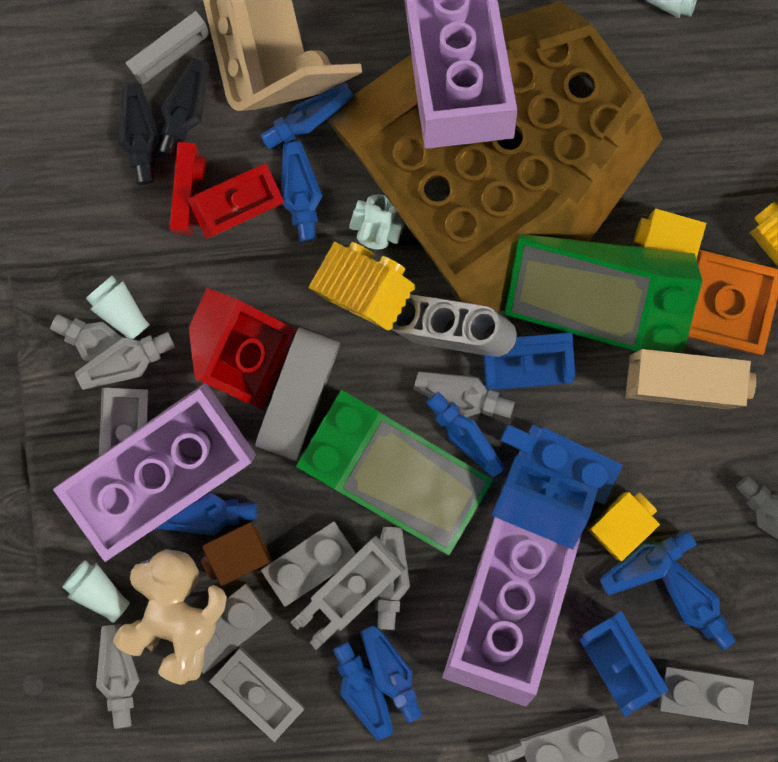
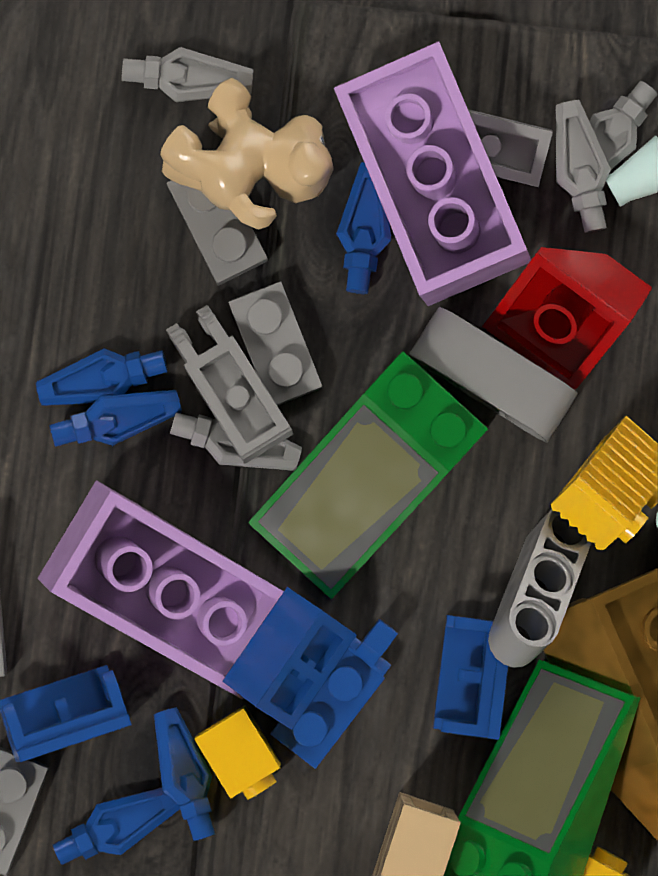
camera: 95 degrees right, 0 degrees up
light aqua cone [62,560,130,623] -> none
reddish brown brick [200,521,273,586] -> none
light grey plate [209,647,305,742] -> none
light grey piece [414,371,515,418] -> none
blue piece [426,391,505,477] -> none

